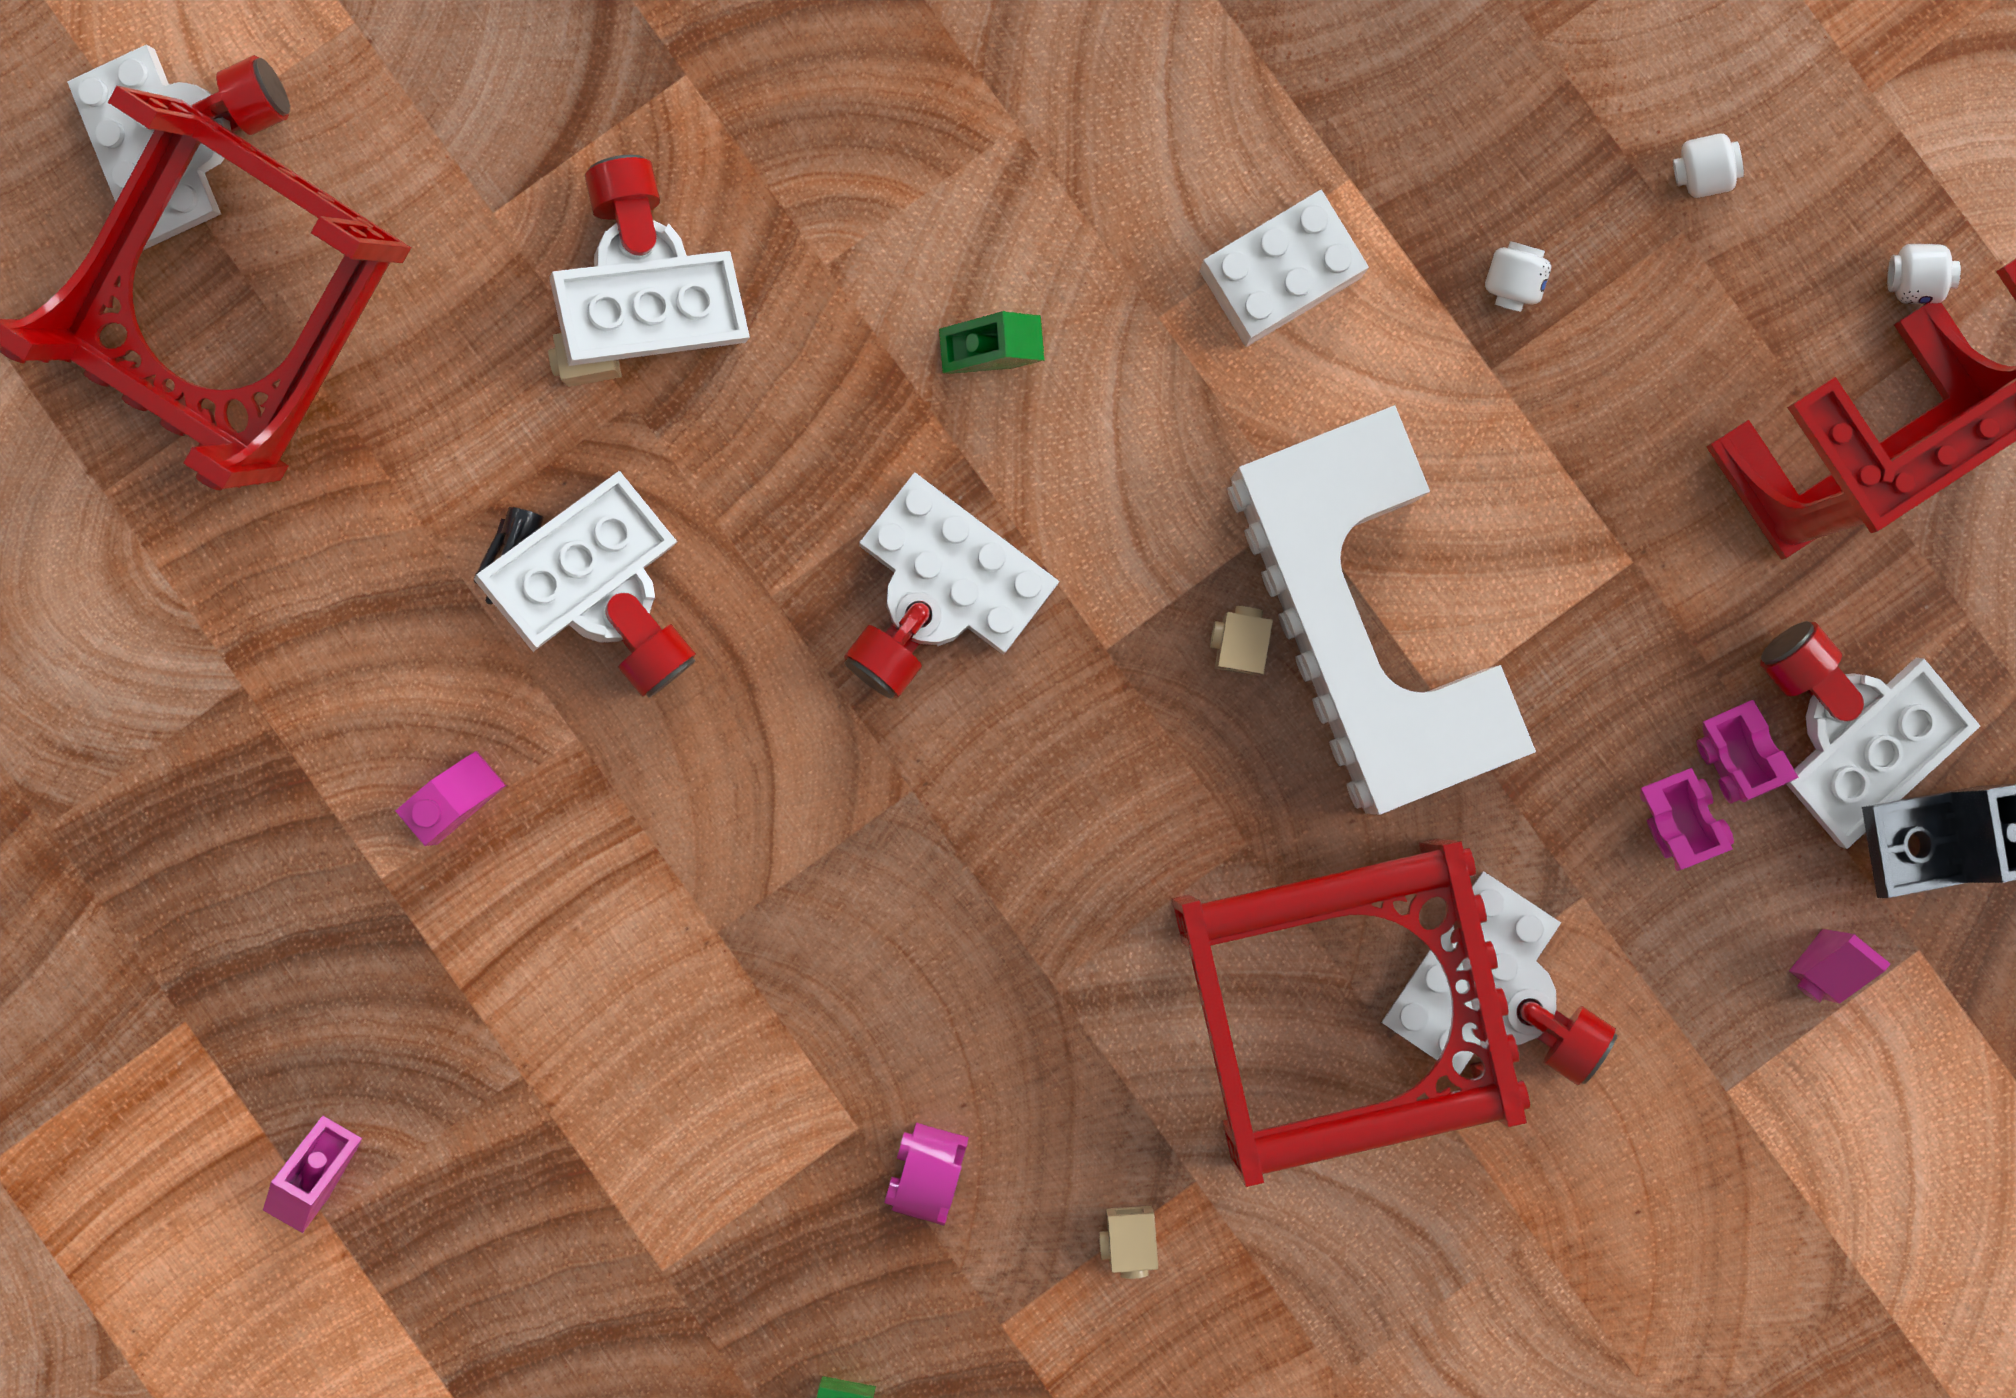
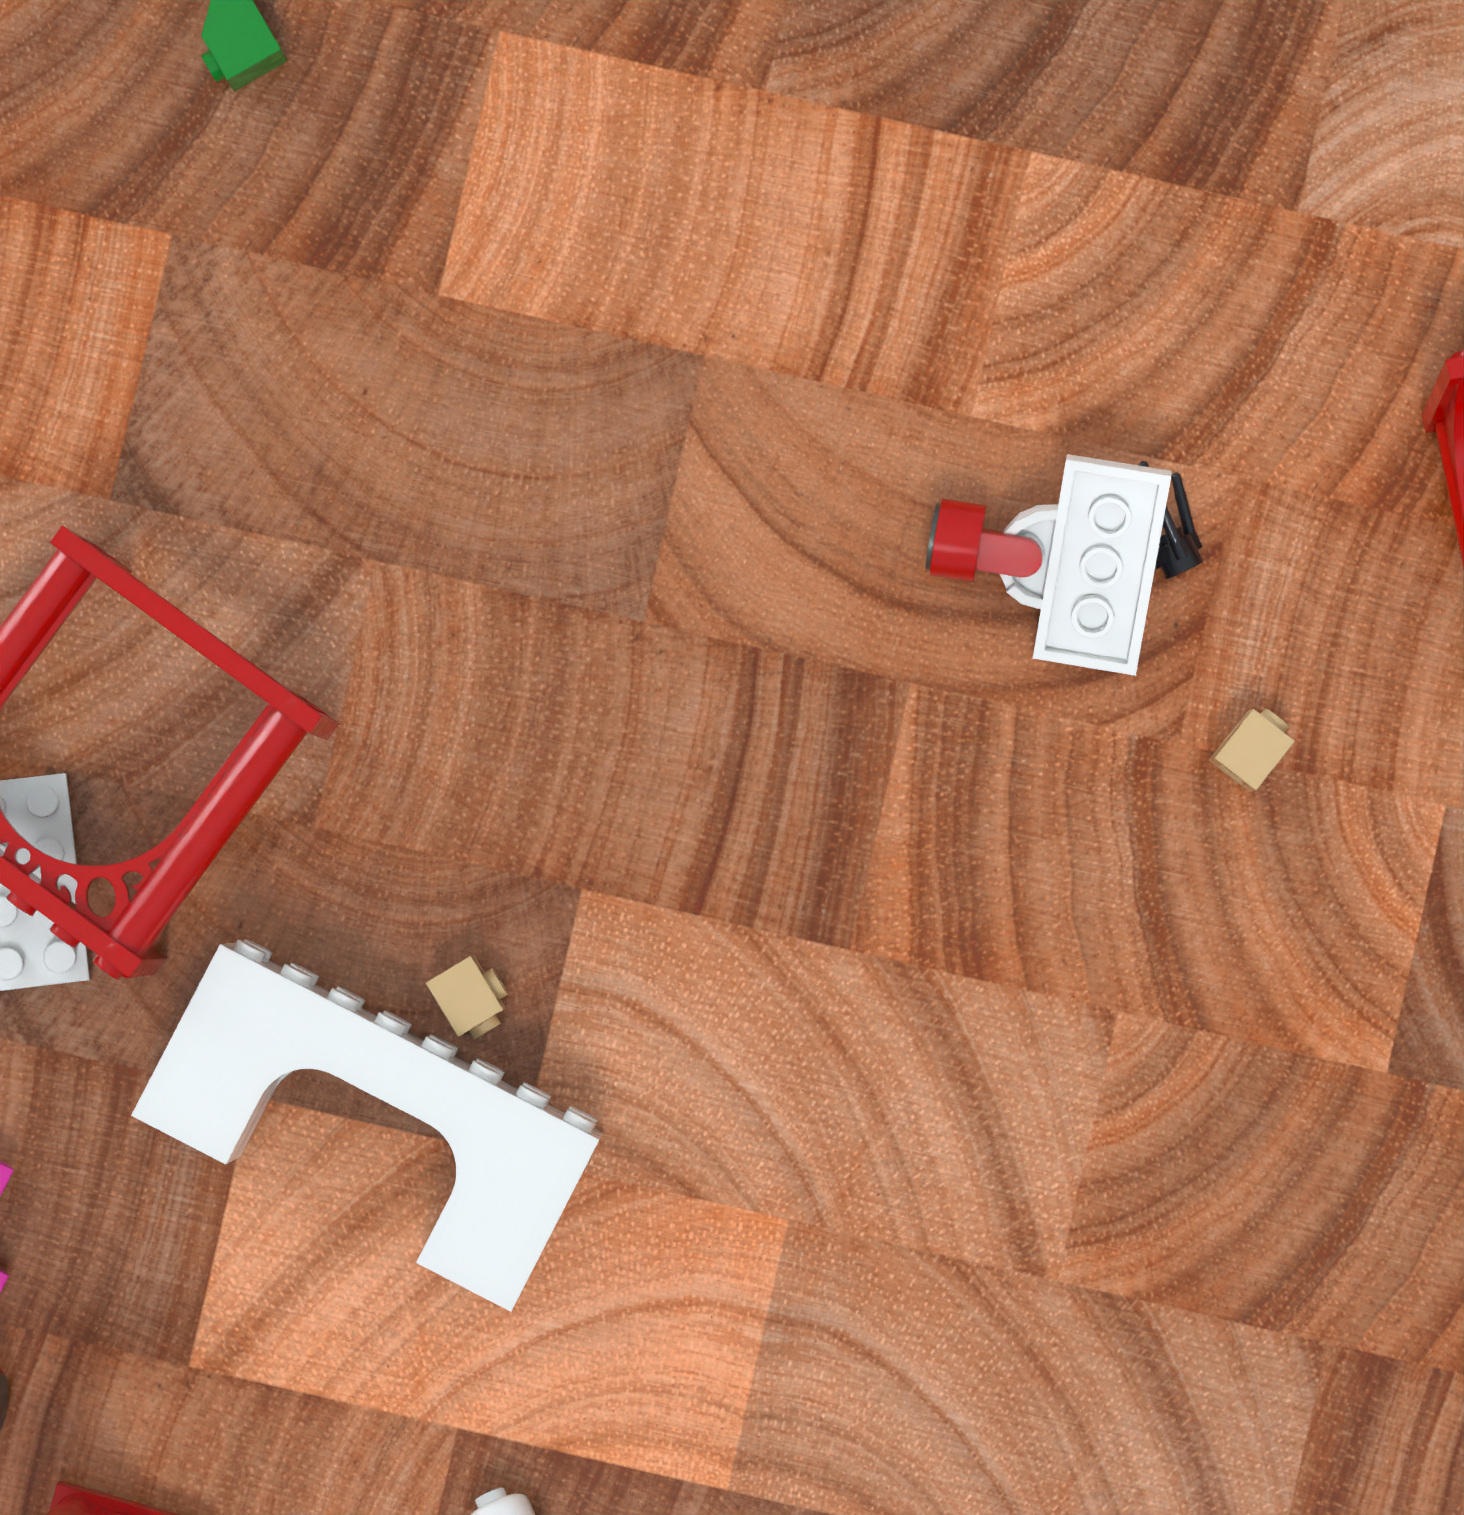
camera: 145 degrees right, 0 degrees up
dark pink slope [395,751,507,846] -> none
white plate [549,155,750,366] -> none
white plate [844,472,1059,699] -> none
dark pink cylinder [884,1123,969,1226] -> none
green slope [939,311,1045,374] -> none
tan brick [1099,1206,1158,1279] -> none
white brick [1200,189,1369,347] -> none

